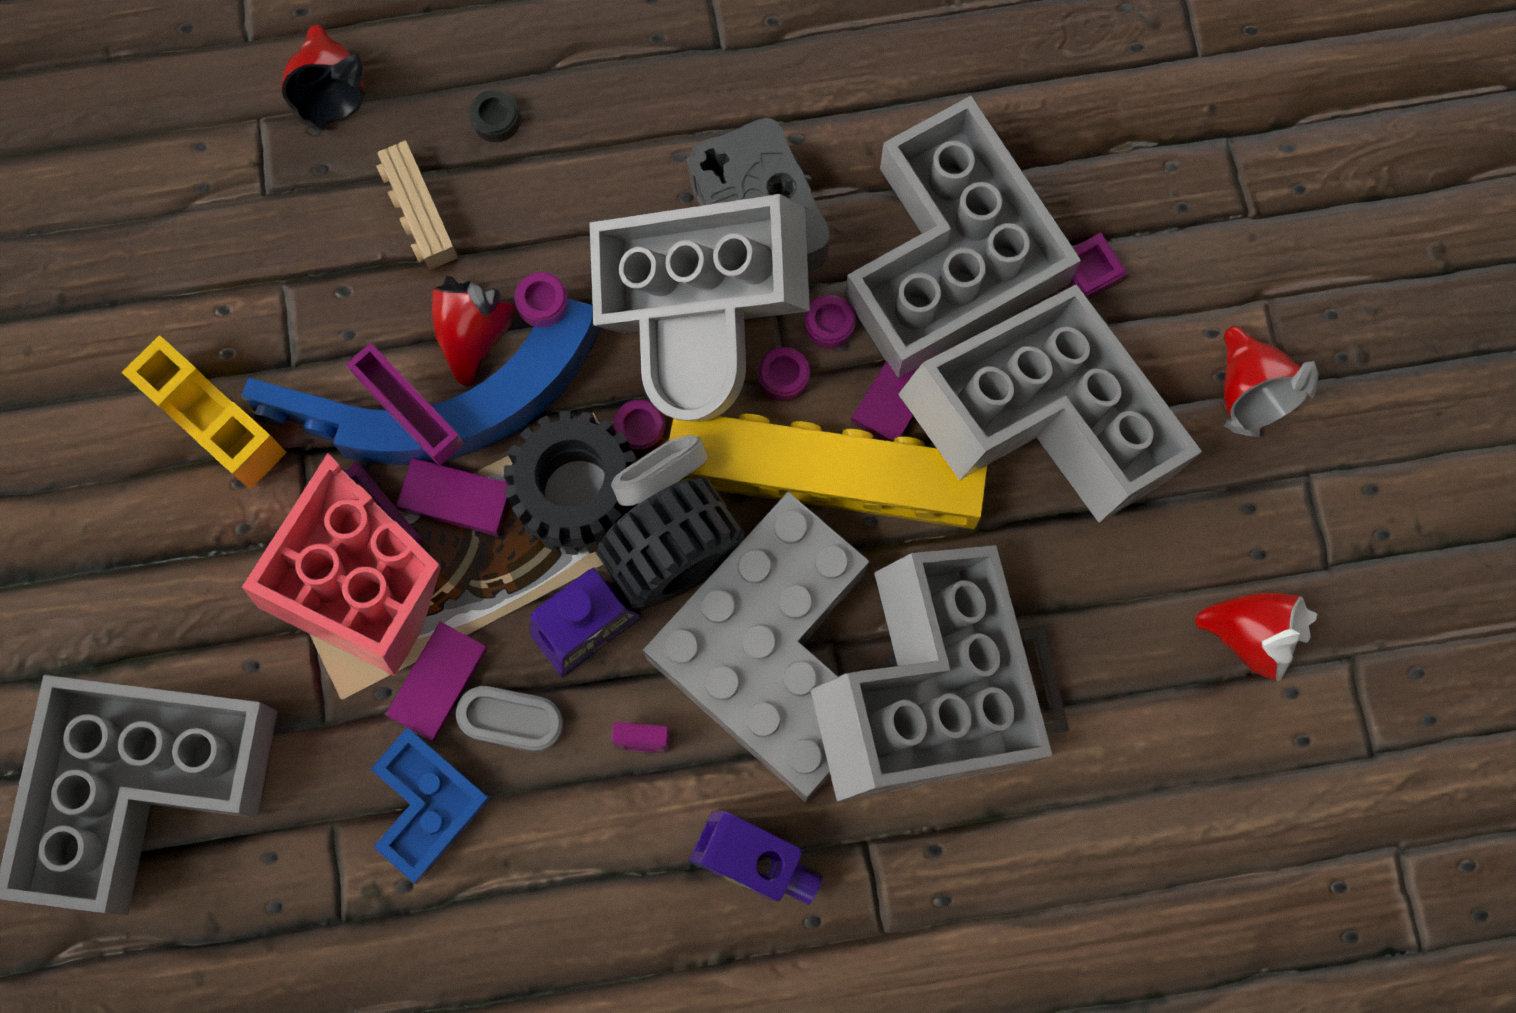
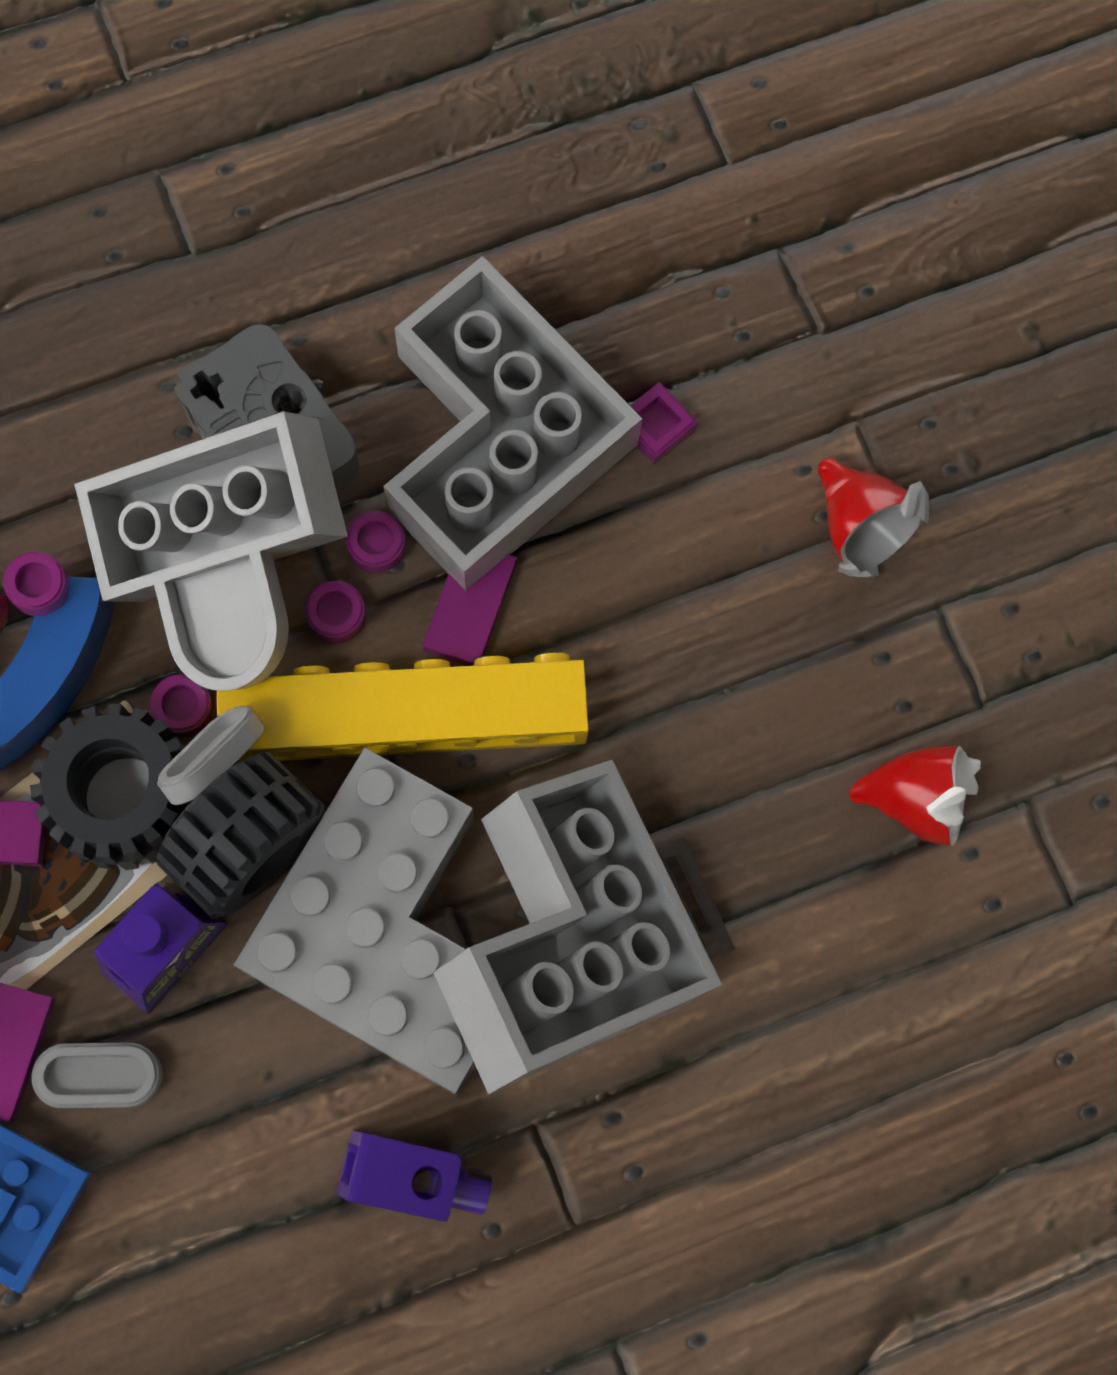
camera: 20 degrees left, 0 degrees up
magenta tile [611,722,671,754] -> none
light grey brick [898,285,1202,523] -> none

